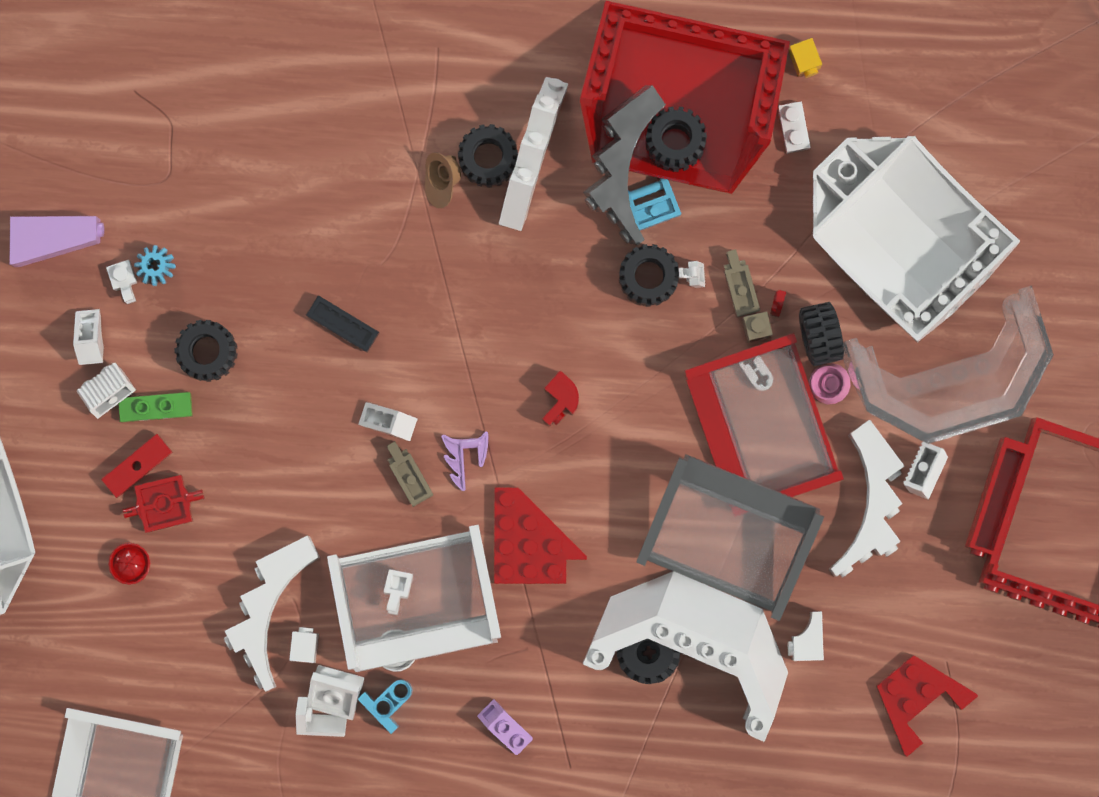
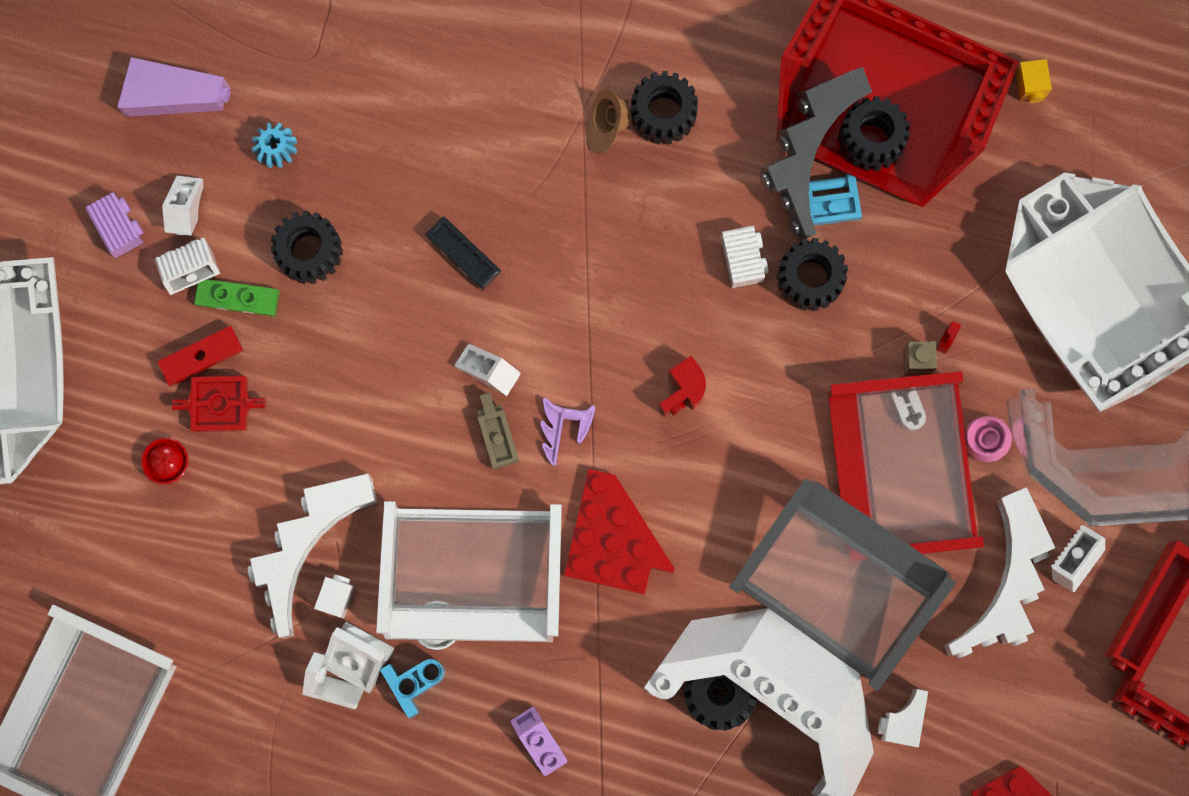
camera: 10 degrees right, 5 degrees down
white plate [106,259,137,304] -> none
white plate [384,569,413,615] -> none
white arch [499,77,568,231] -> none
white plate [679,261,705,288] -> none
dark tan hinge [724,249,760,317] -> none
white plate [778,101,810,153] -> none
black tyre [799,302,844,366] -> none
none -> lavender brick [85,192,144,258]
none -> white brick [721,225,768,288]

